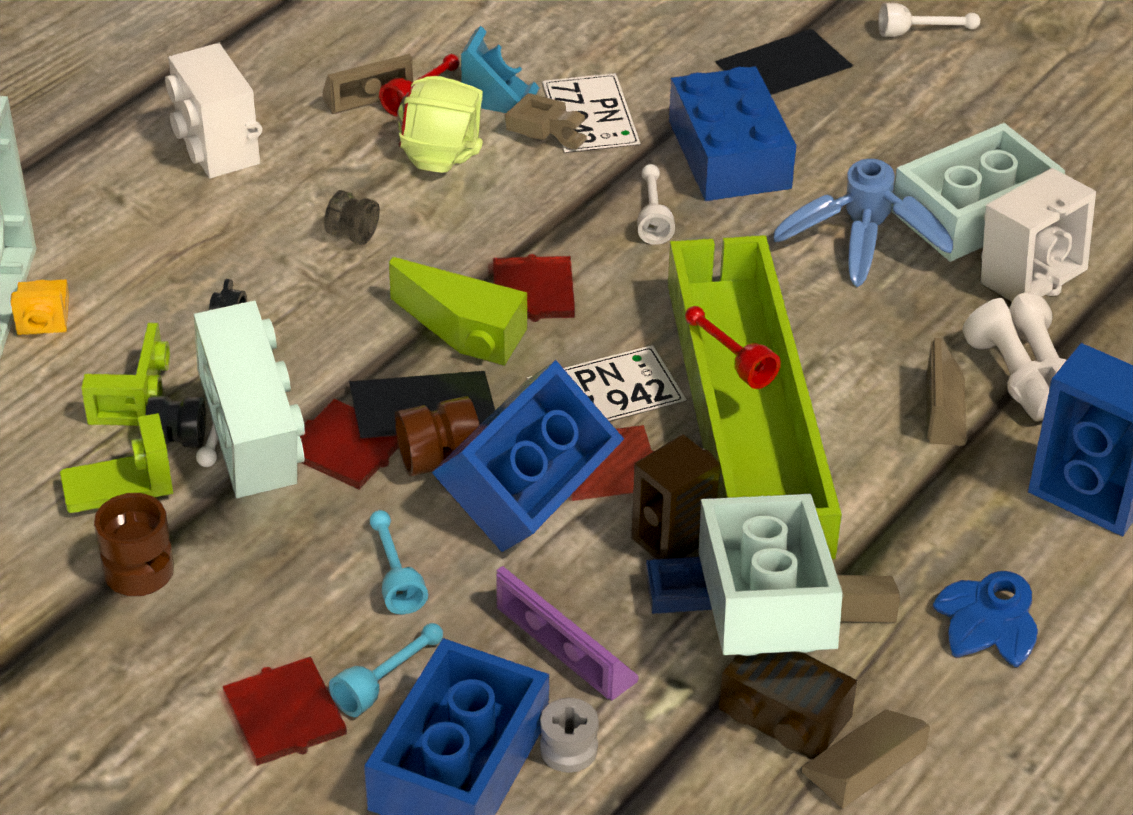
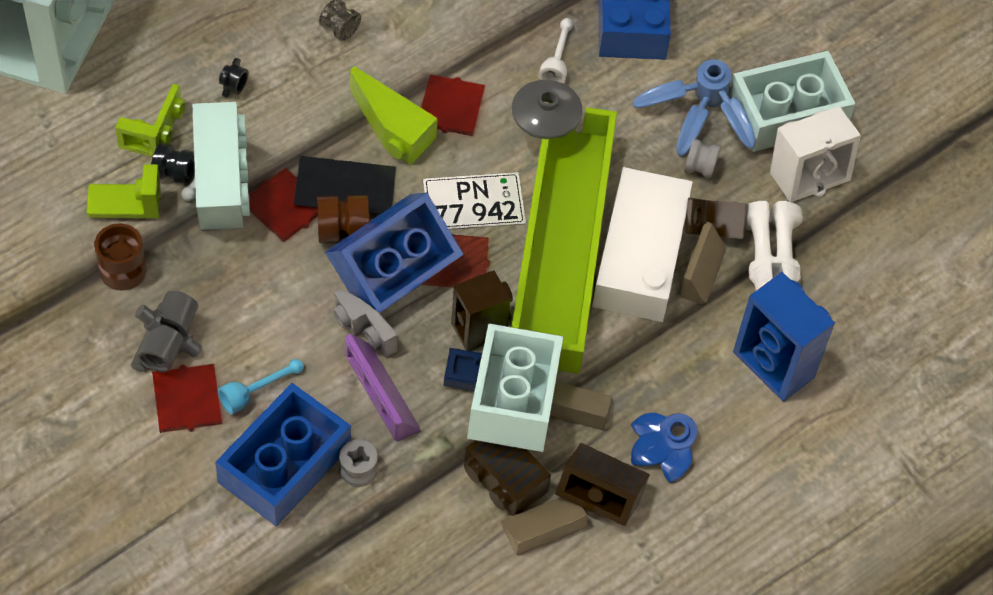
camera: 10 degrees right, 15 degrees up
yellow bracket [10,279,69,335] -> none
medium azure hinge [370,510,428,615] -> none
red hinge [685,306,781,389] -> none
none -> dark grey pin [131,290,201,372]
none -> light grey slope [332,289,398,358]
none -> dark grey dish [512,80,582,139]
none -> dark brown brick [555,443,650,526]
none -> white brick [592,167,693,322]
none -> light grey wheel [684,138,721,179]
none -> dark brown bracket [685,198,749,239]

